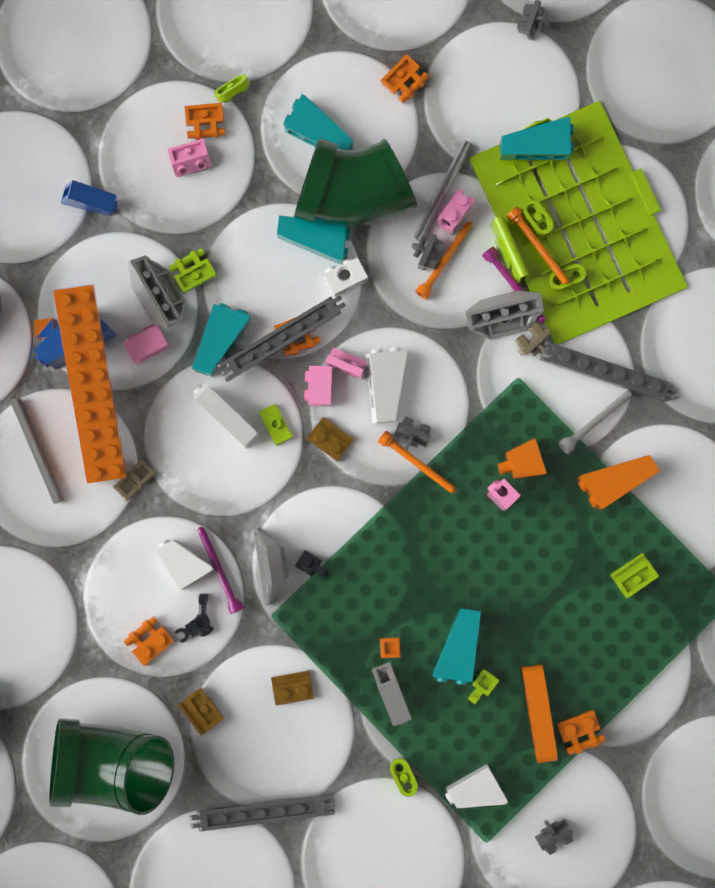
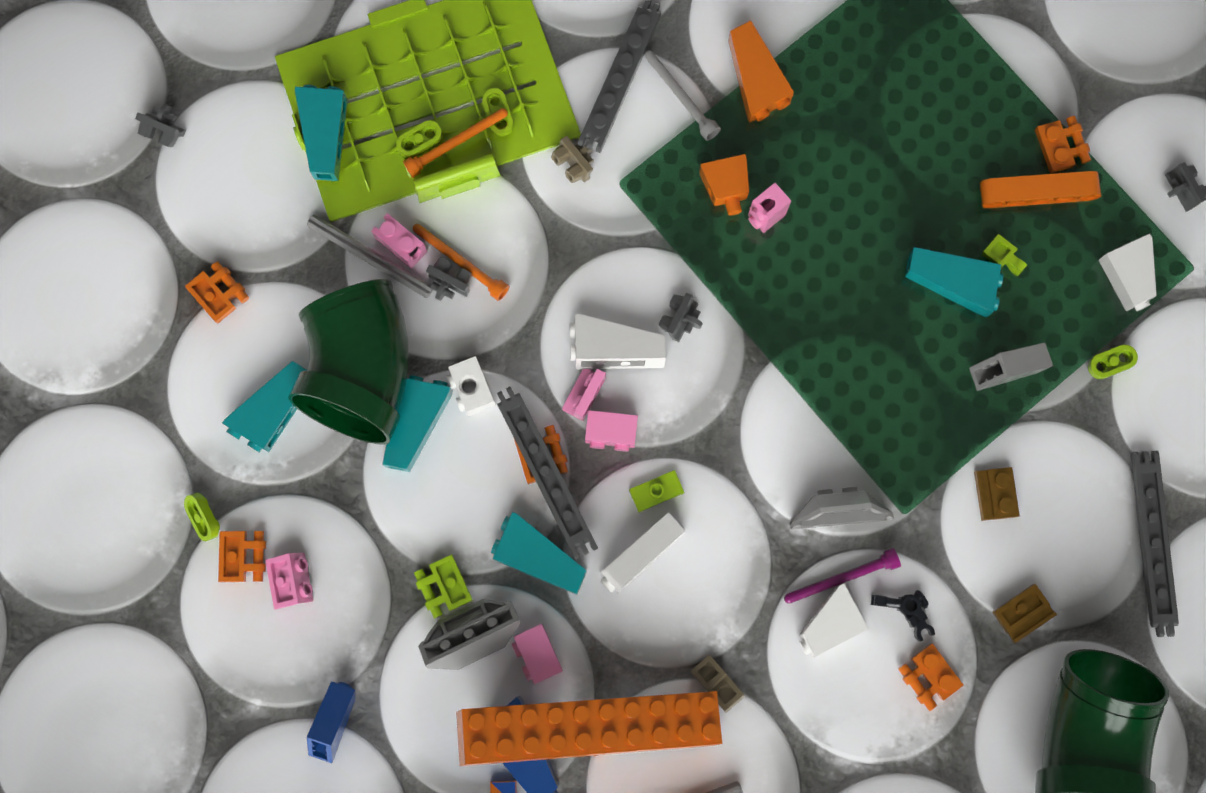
camera: 90 degrees left, 5 degrees down
black plate [295,550,330,579] -> none
pearl gold plate [307,417,354,462] -> none
orange piece [377,430,456,493] -> none
orange tile [380,637,401,658] -> none
light grey wedge [466,291,544,340] -> none
magenta piece [482,246,545,323] -> none
lime plate [610,553,659,598] -> none

